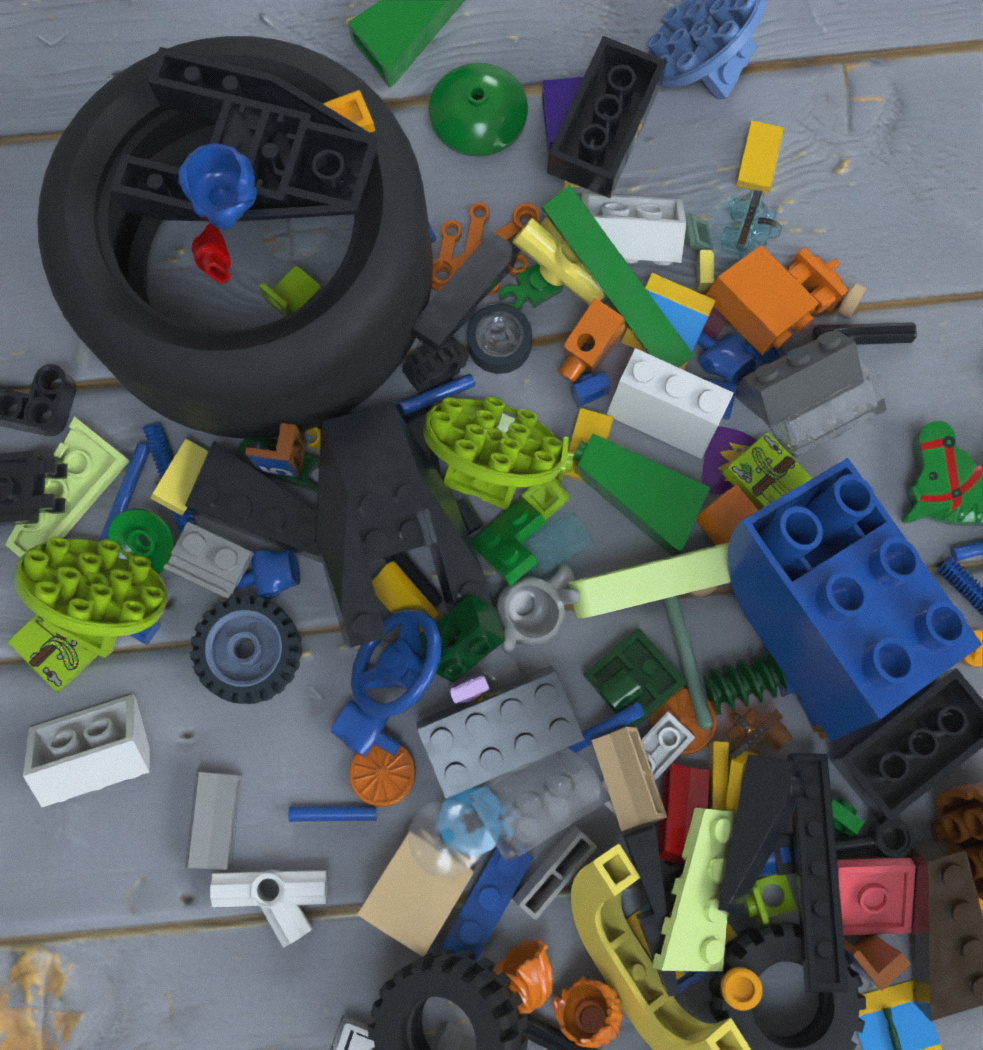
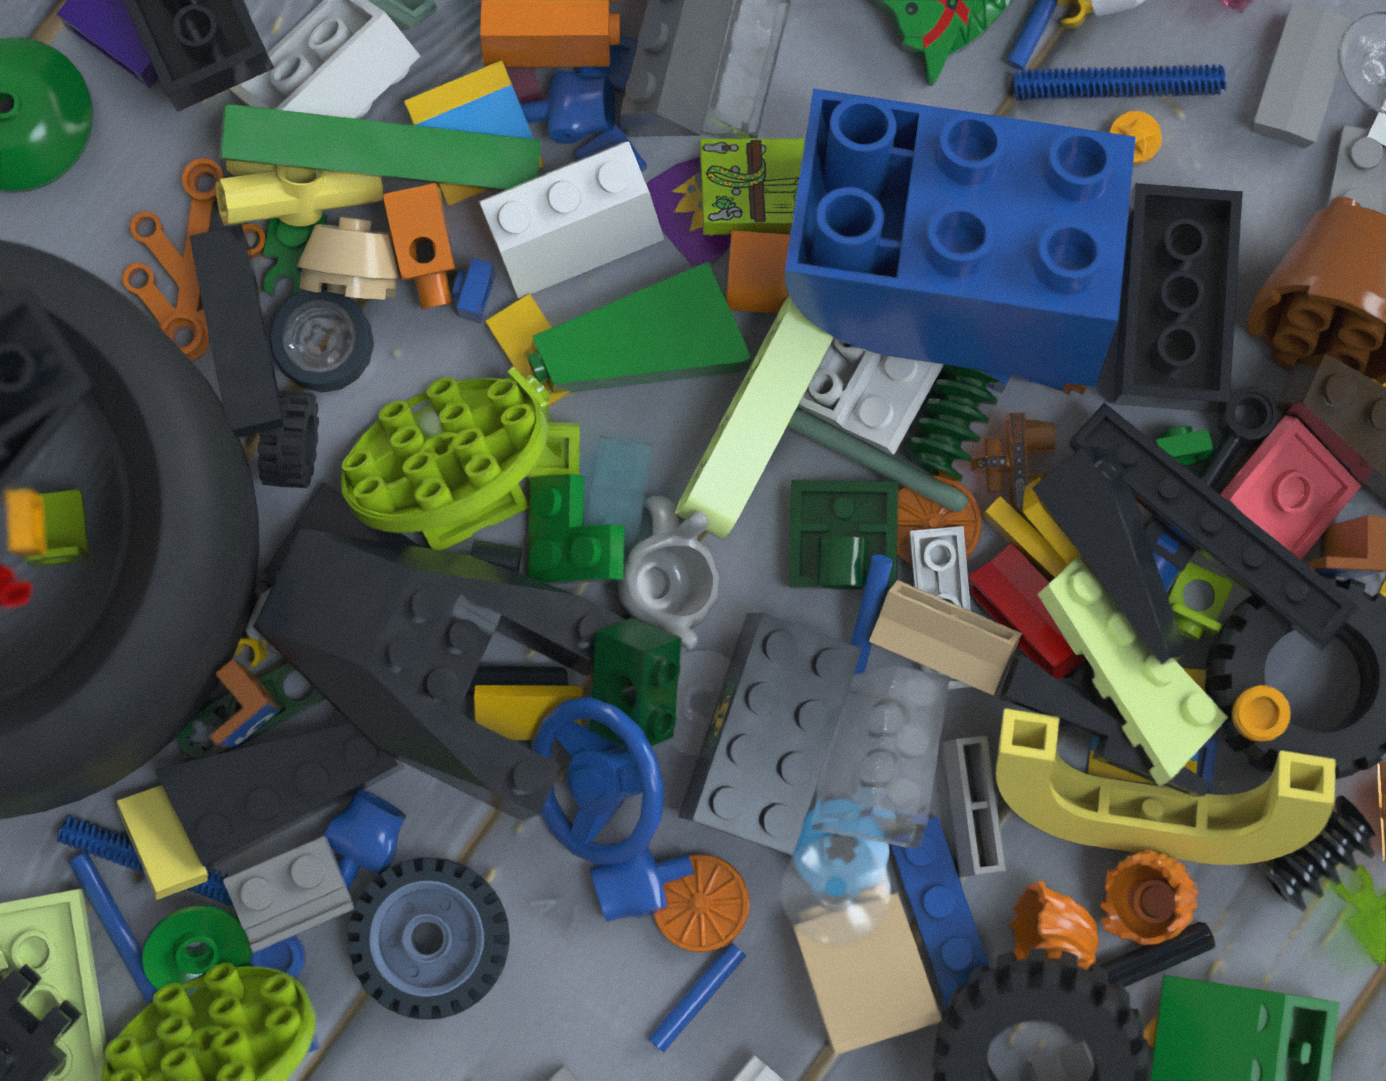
camera: 50 degrees left, 5 degrees up
blue piece [397,374,475,416] -> none
lavender tile [448,672,489,703] -> none
light yellow tile [695,250,714,295] -> none
none -> light orange tile [6,490,46,557]
none -> blue tile [250,936,306,979]
none -> tan cone [297,217,402,300]
none -> white brick [798,337,944,455]

